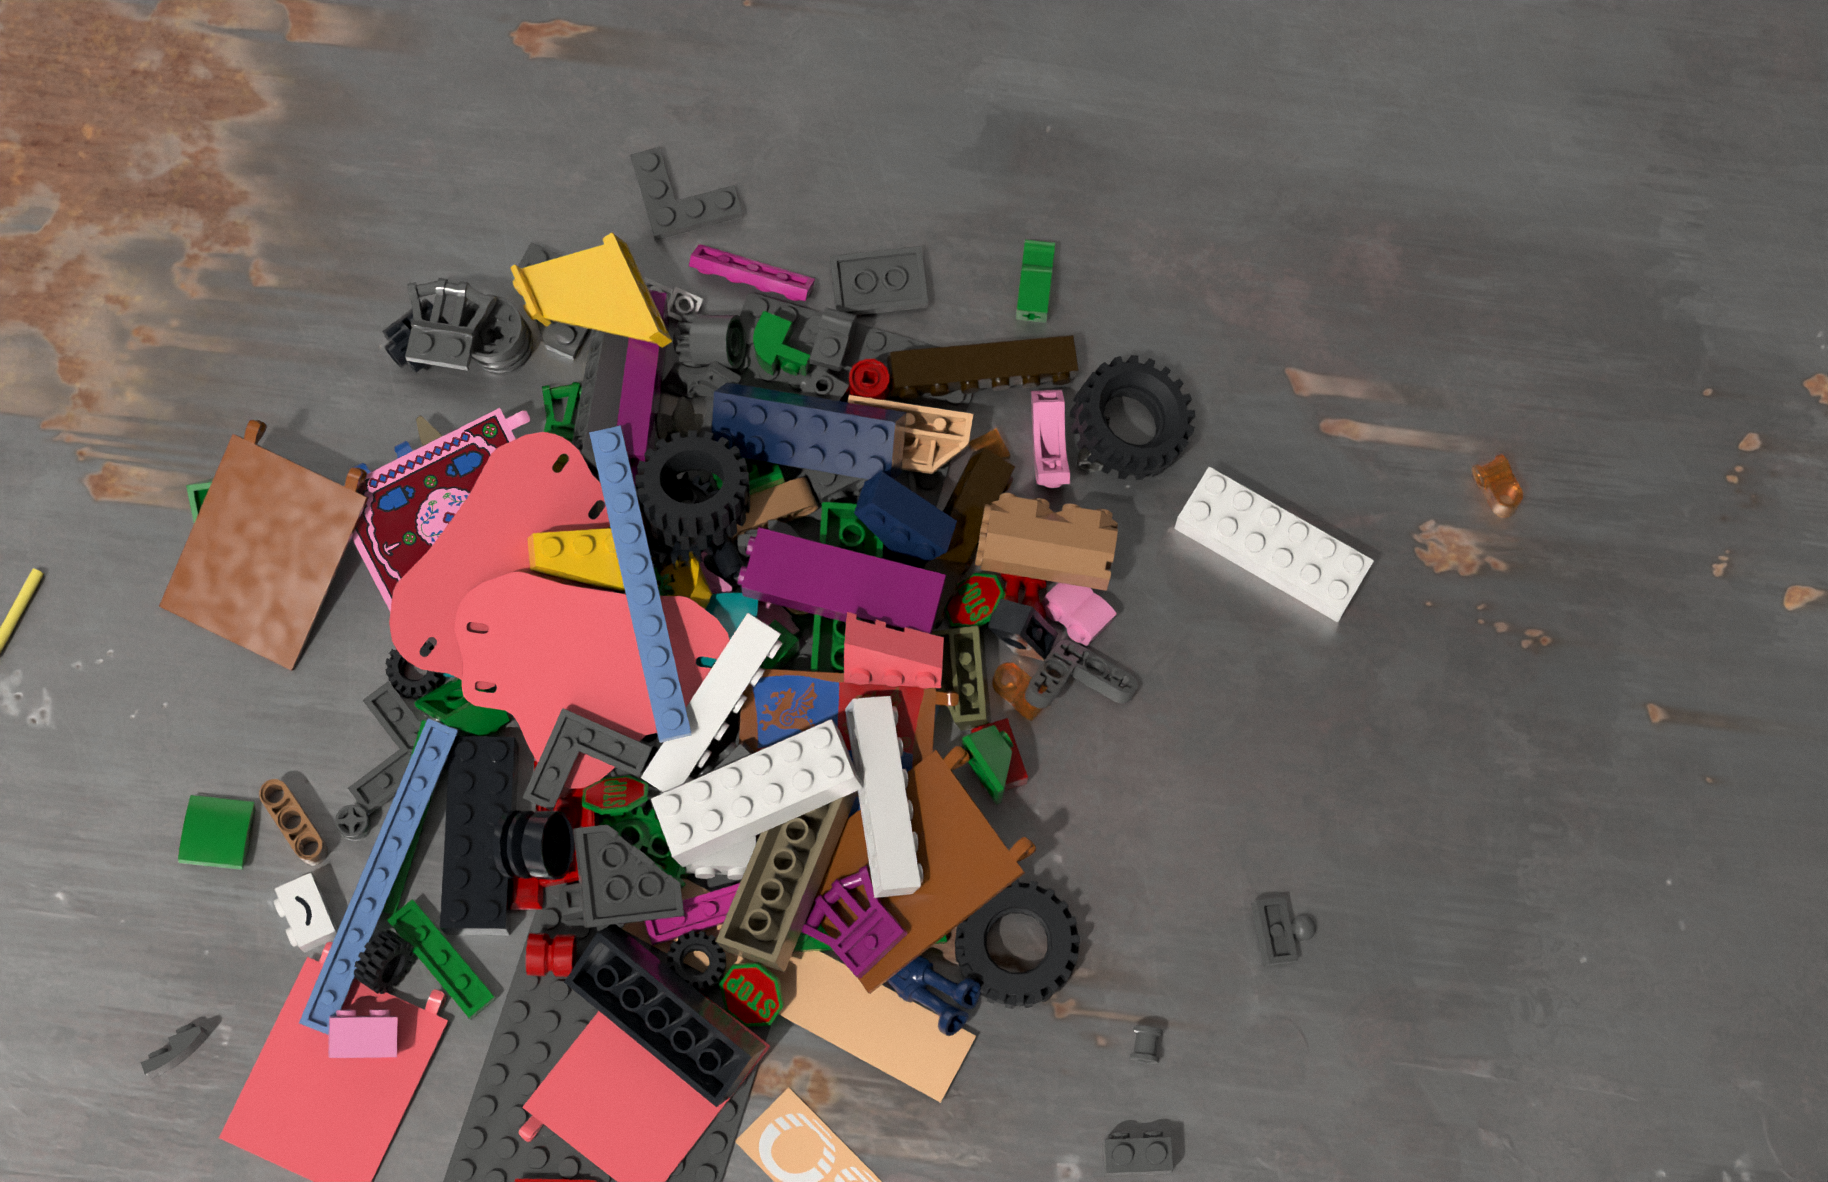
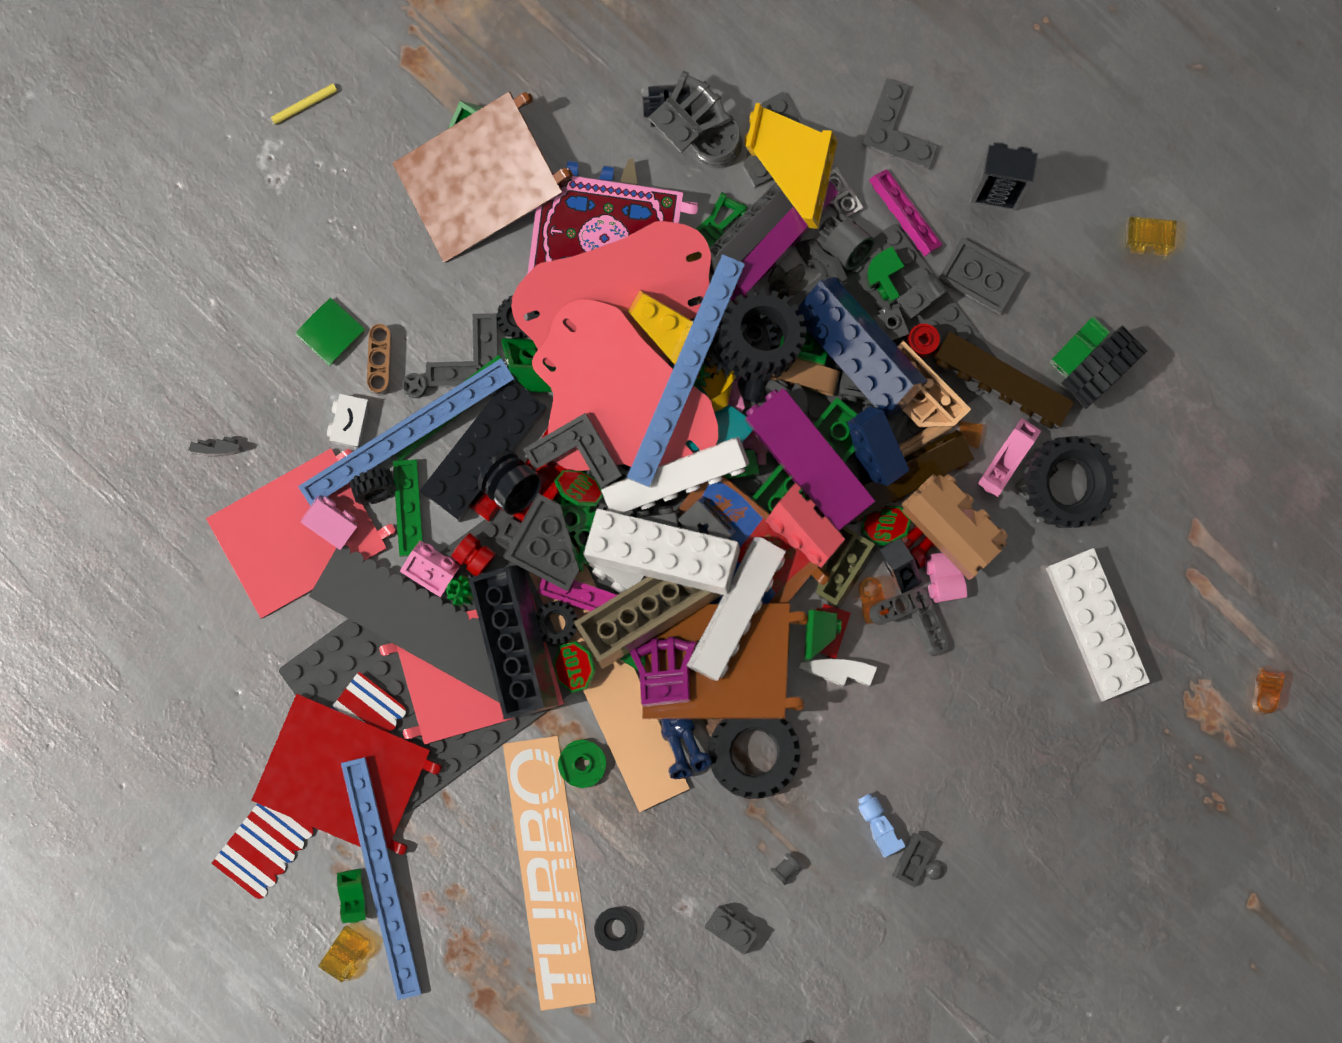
camera: 35 degrees right, 10 degrees up
none -> dark grey sticker [309,545,499,702]
none -> bright pink bracket [400,541,460,597]
none -> green gear [446,575,473,607]
none -> green plate [558,740,606,788]
none -> dark grey brick [678,497,736,540]
none -> white slope [798,659,877,687]
none -> light blue piece [858,793,906,857]
none -> light nougat axle [899,427,952,457]
none -> black brick [970,142,1038,210]
none -> black tyre [1061,325,1147,409]
none -> clear yellow brick [1124,216,1177,256]

